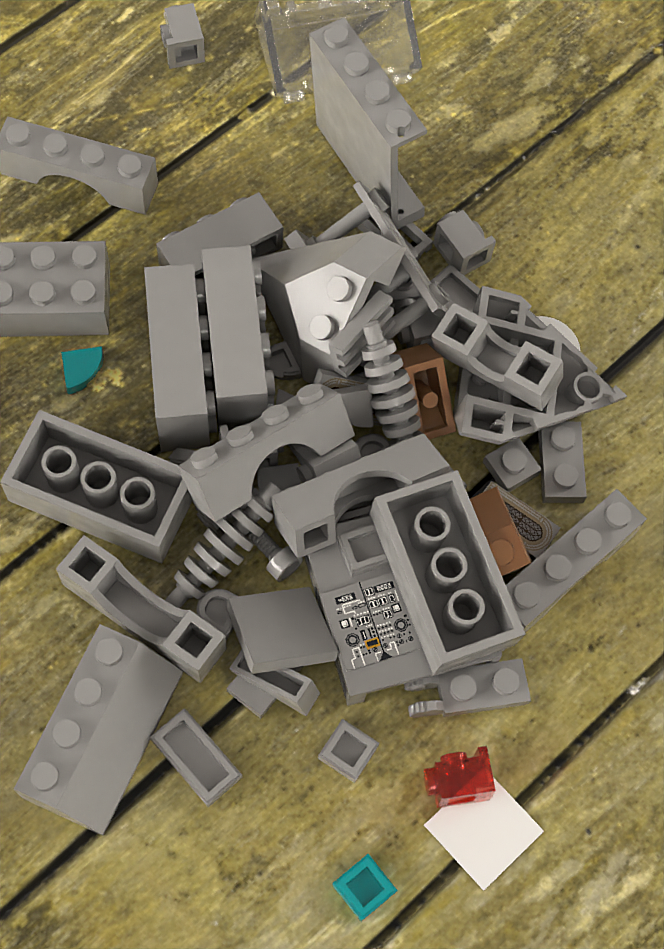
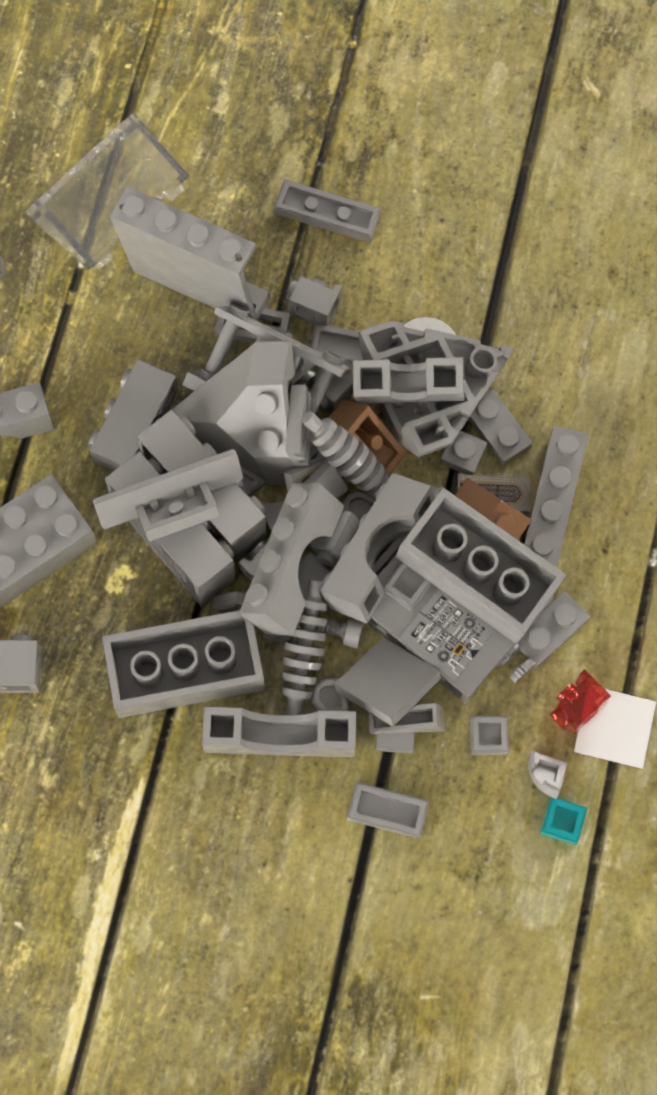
camera: 30 degrees left, 5 degrees up
light grey slope [14,624,183,836] -> none
teal tile [61,346,104,394] -> none
none -> light grey bracket [93,449,243,542]
none -> light grey tile [274,179,382,243]
none -> light grey tile [528,751,567,799]

